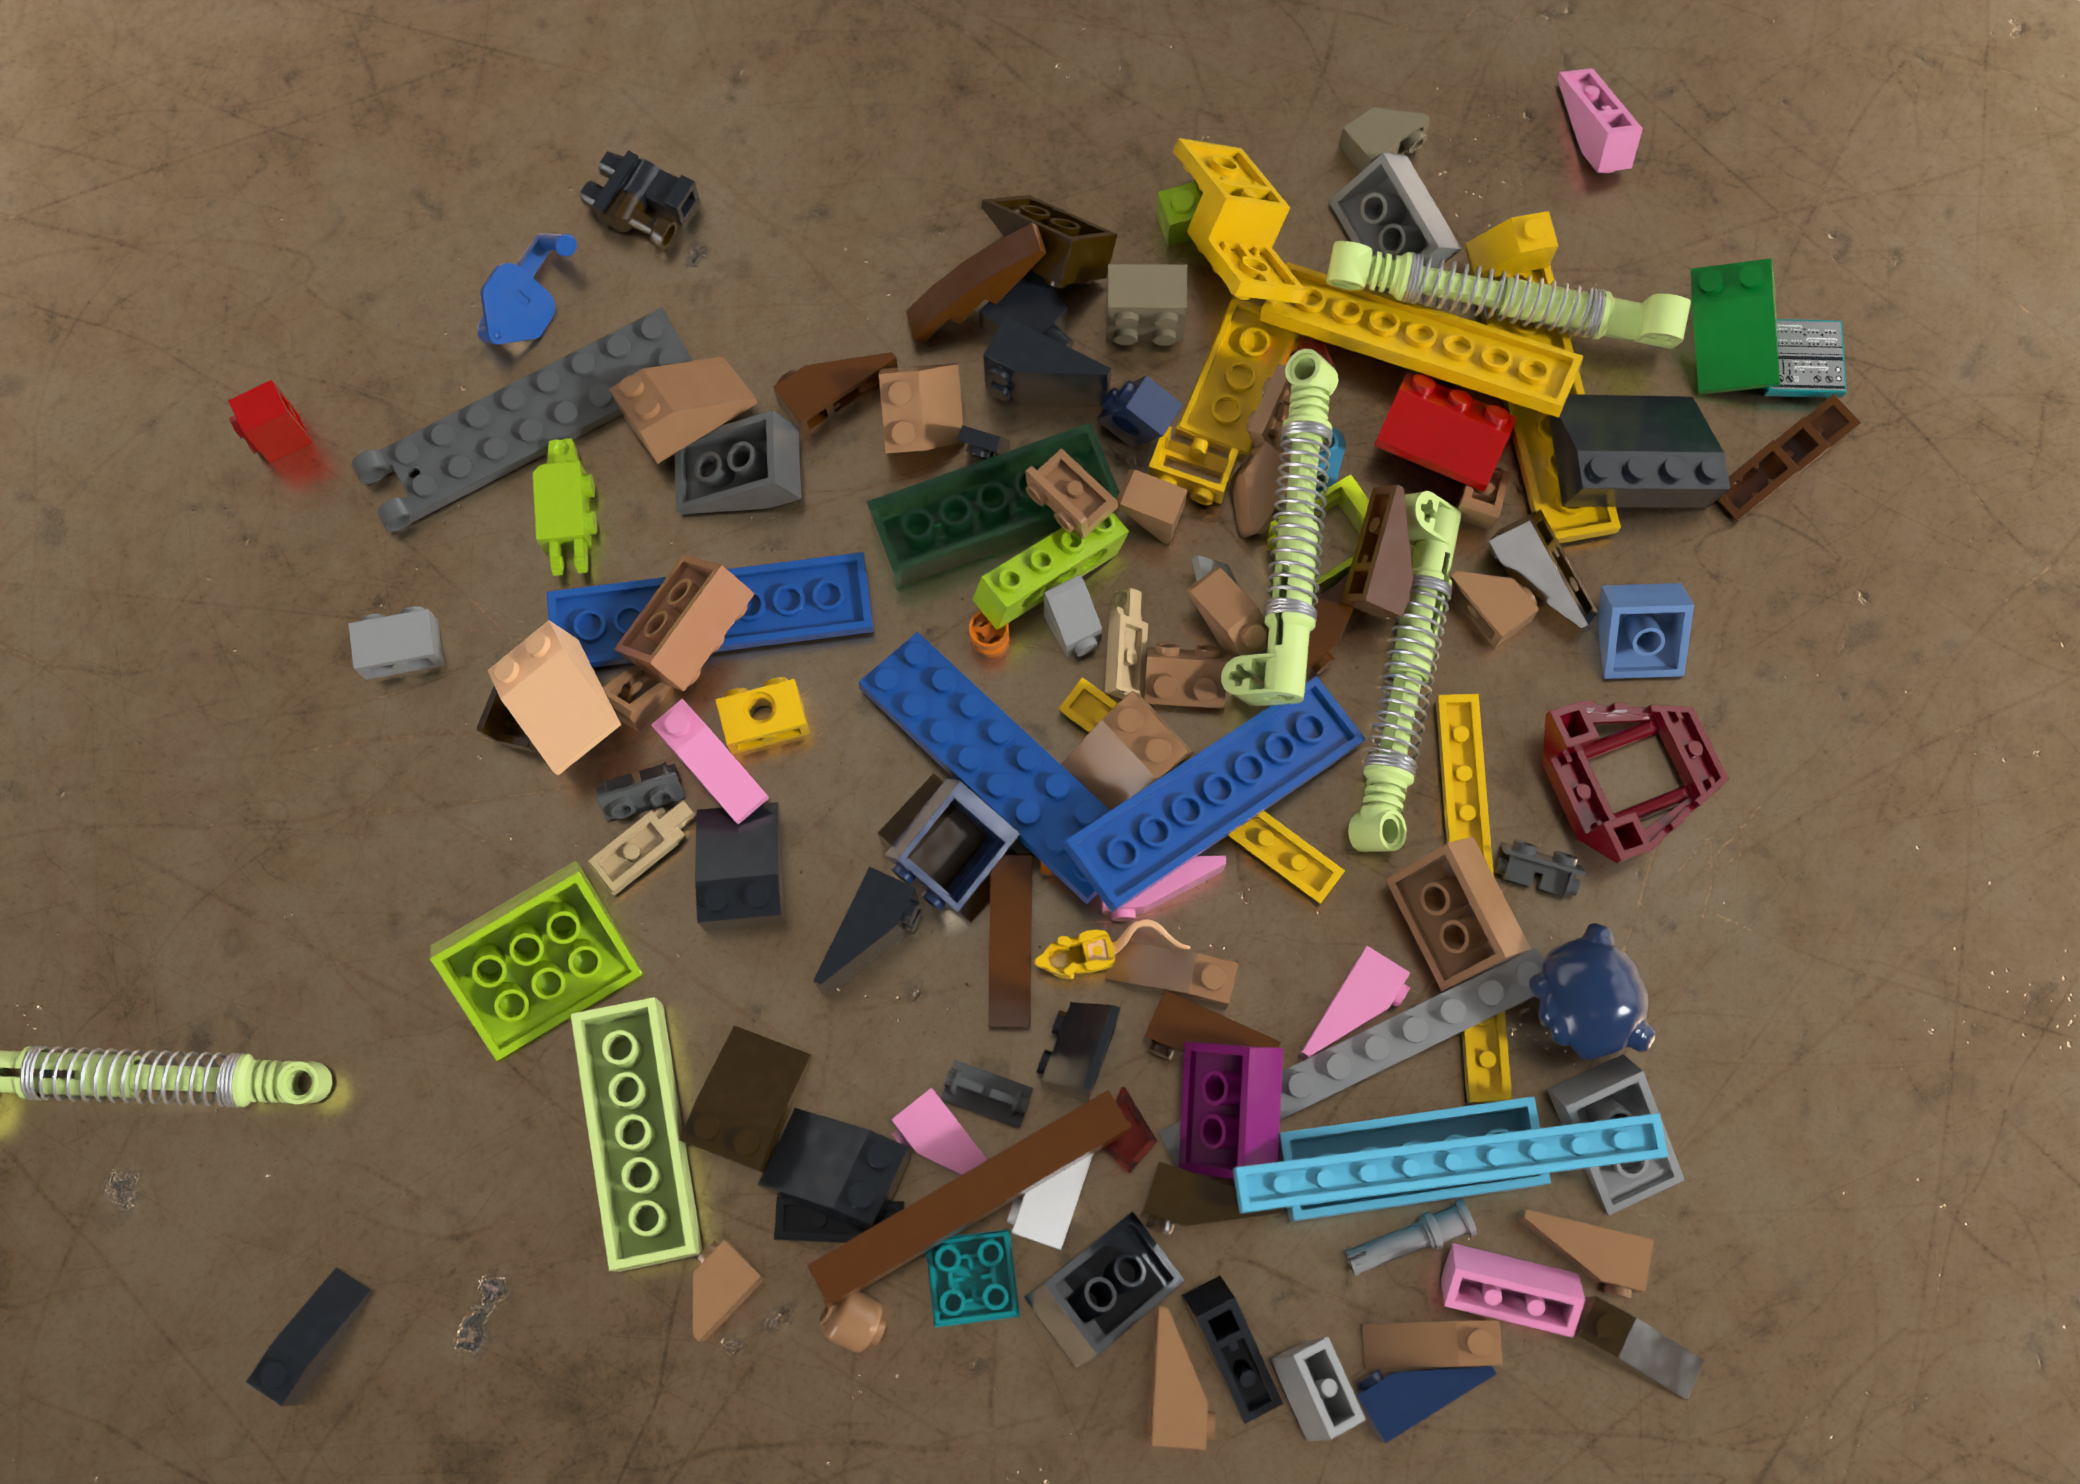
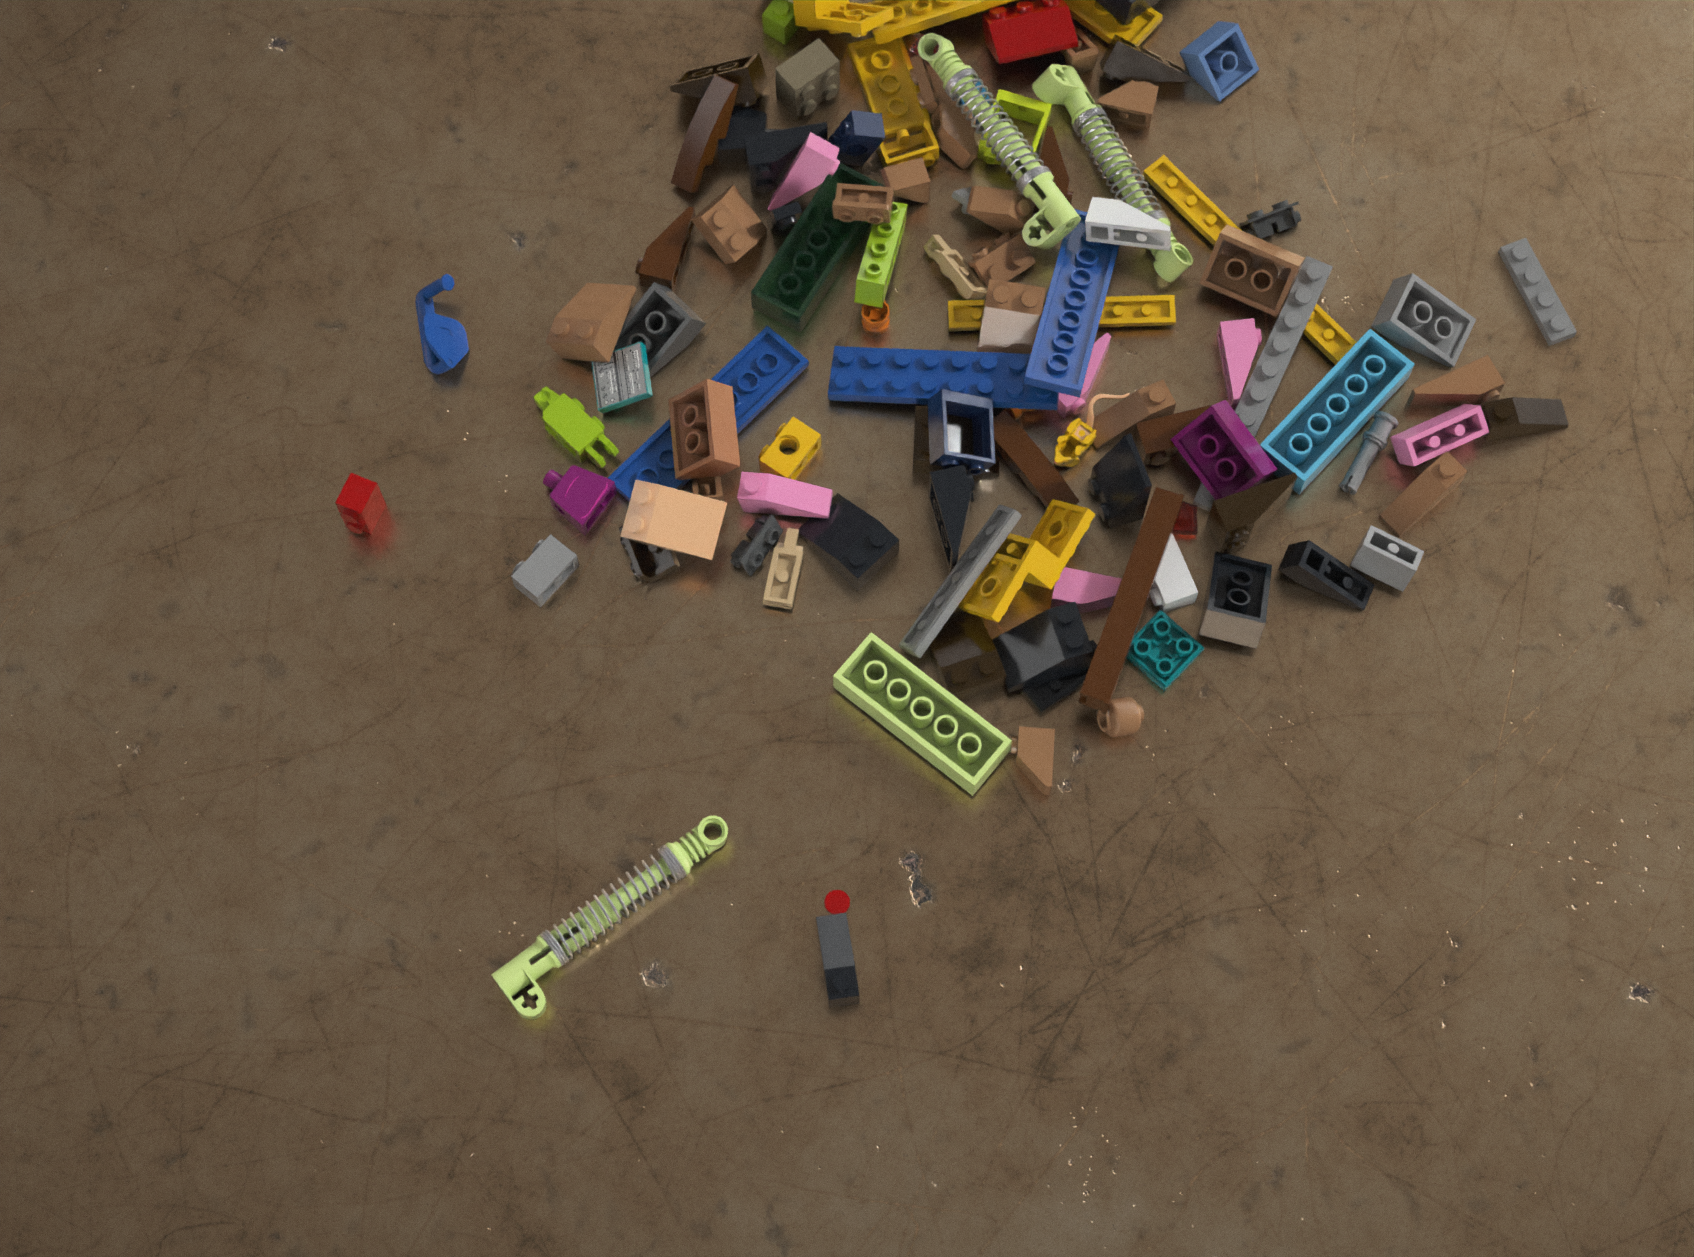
camera: 40 degrees left, 5 degrees down
dark grey hinge [351,307,693,532] -> none
lime slope [430,861,643,1061] -> none
black hips [580,150,699,250] -> none
dark grey hinge [941,1060,1034,1128] -> none
light grey slope [1044,575,1102,658] -> none
medium nougat slope [1148,1307,1215,1450] -> none
medium azure plate [1233,1113,1668,1213] -> none
reddish brown slope [1341,485,1414,618] -> none
dark blue slope [1354,1366,1497,1443] -> none
dark blue piece [1529,923,1656,1060] -> none
dark red windscreen [1543,701,1729,863] -> none
none -> magenta torso [543,465,617,536]
none -> tile [591,341,653,413]
none -> bright pink slope [768,132,840,211]
none -> red sticker [824,890,850,914]
none -> light grey tile [898,504,1022,658]
none -> yellow bracket [958,499,1096,623]
none -> white slope [1085,197,1171,251]
none -> light grey plate [1498,238,1577,346]

